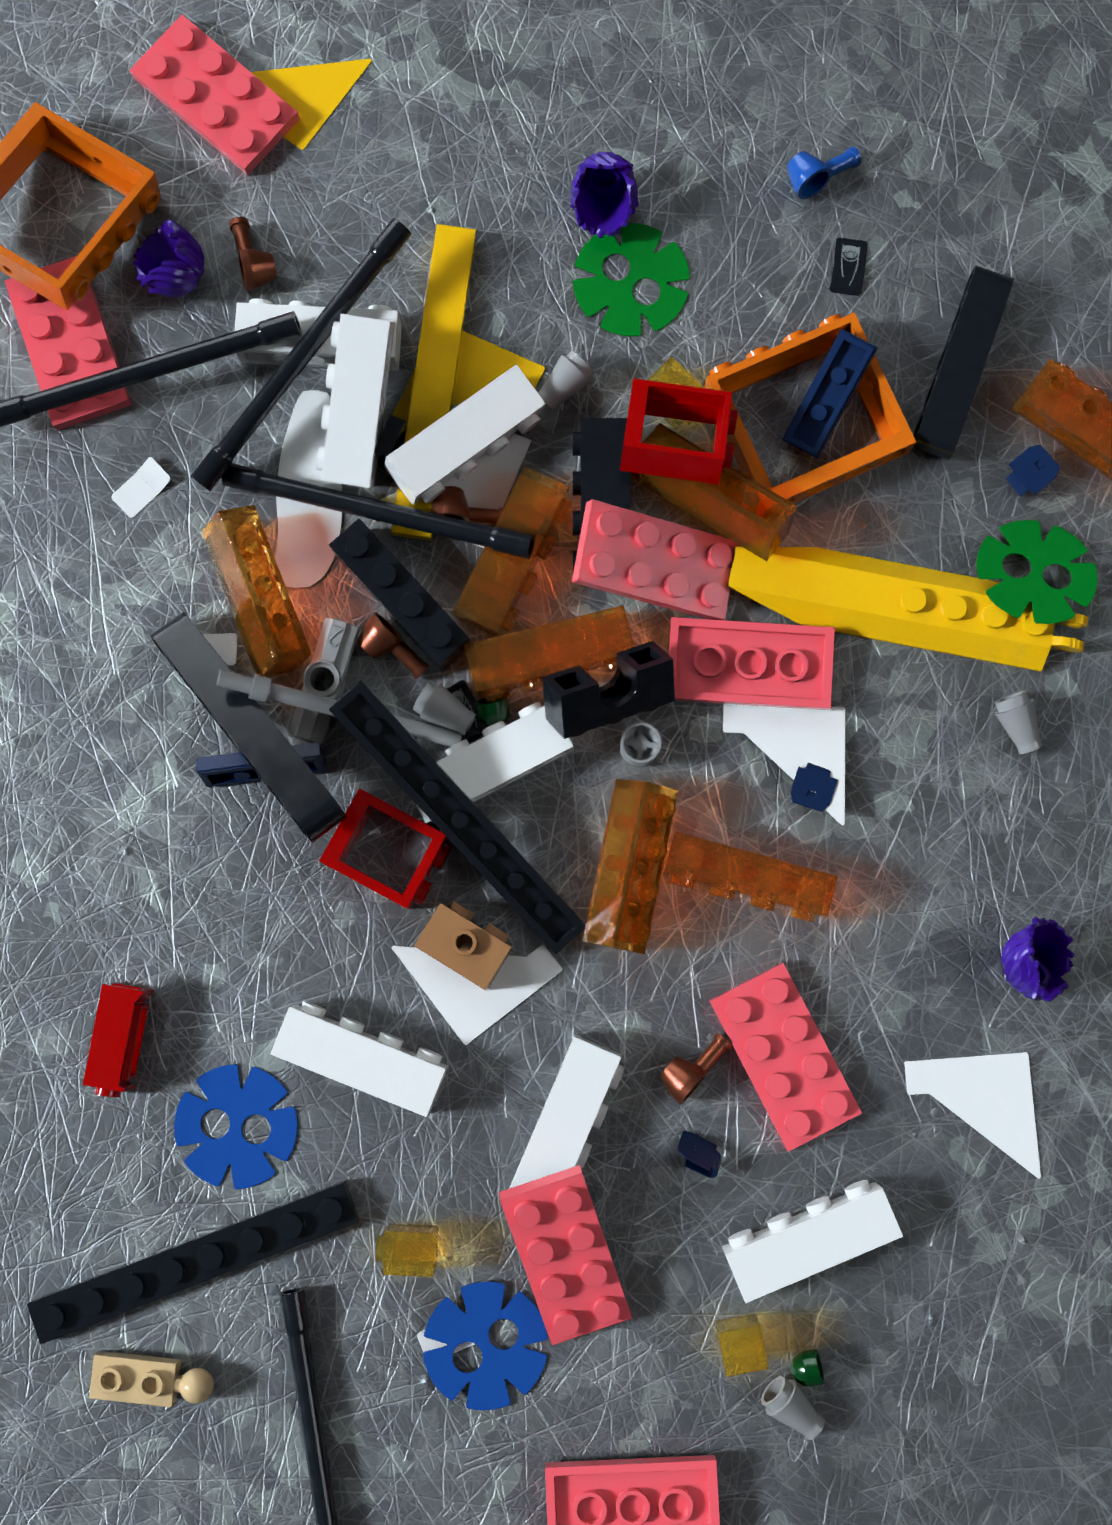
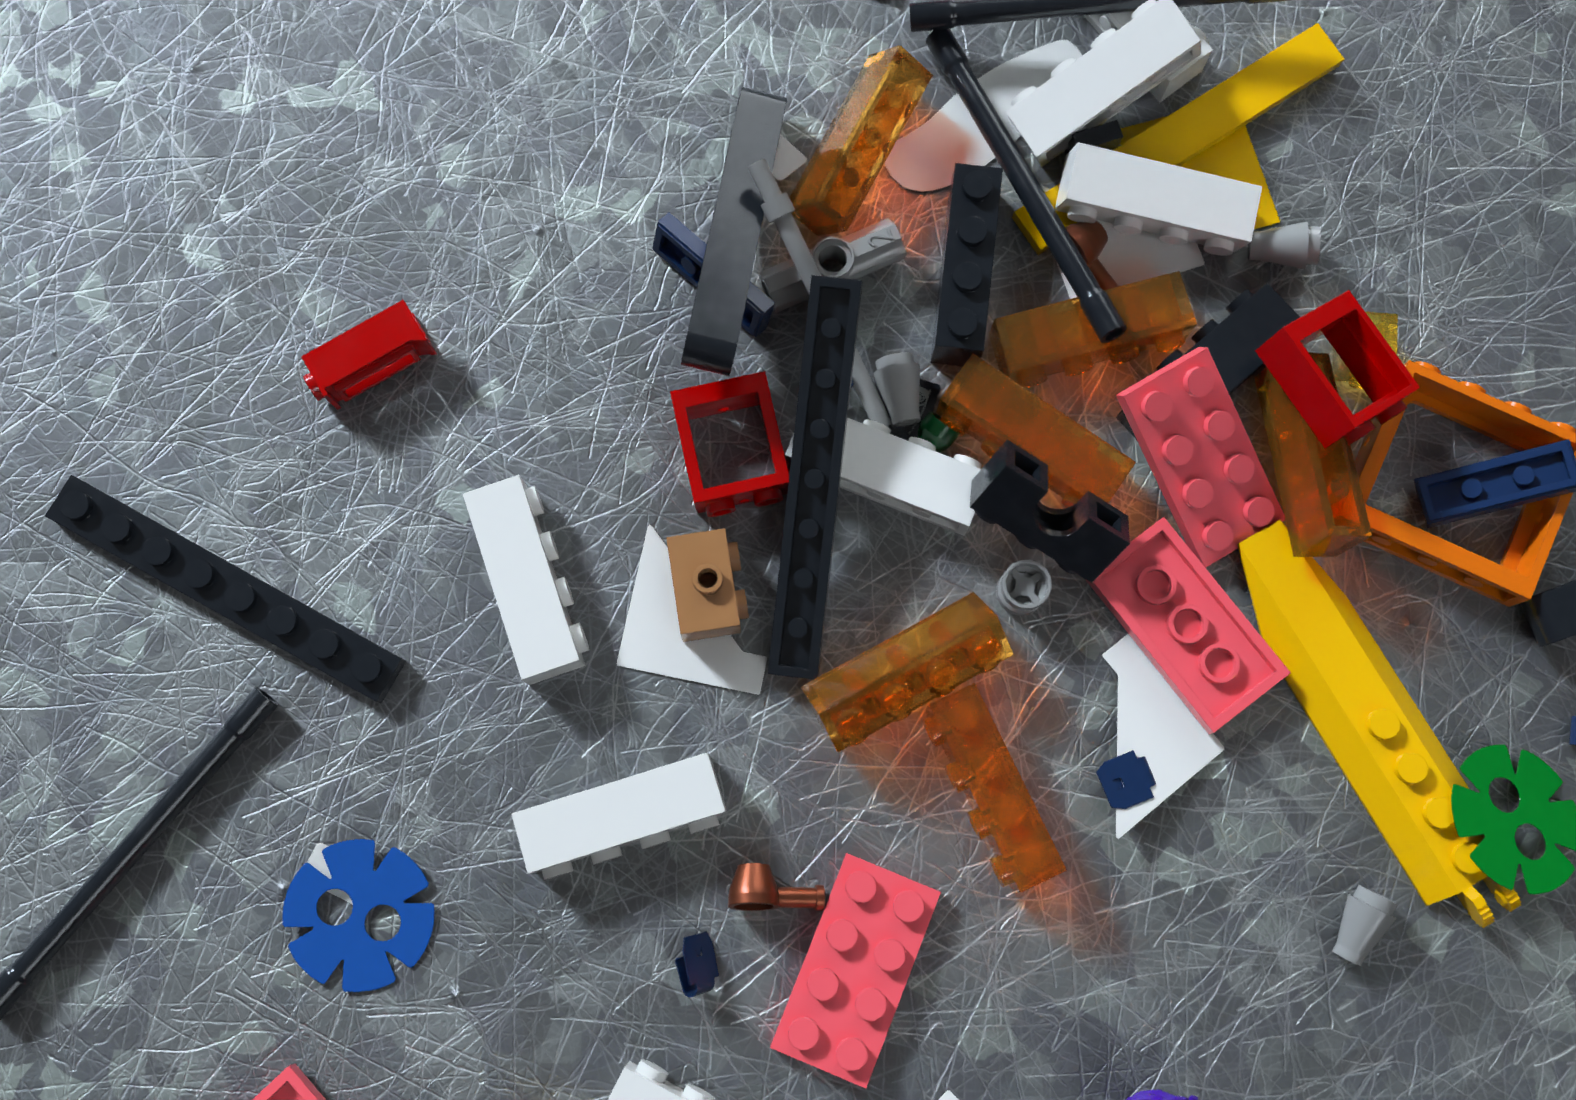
camera: 45 degrees right, 5 degrees down
tan plate [89,1351,214,1408] -> none
blue piece [174,1064,297,1189] -> none
copper bar [357,612,430,680] -> none
clear yellow brick [376,1224,439,1277] -> none
coral plate [499,1165,632,1345] -> none
dark purple hair [570,152,639,239] -> none
green piece [573,223,690,336] -> none

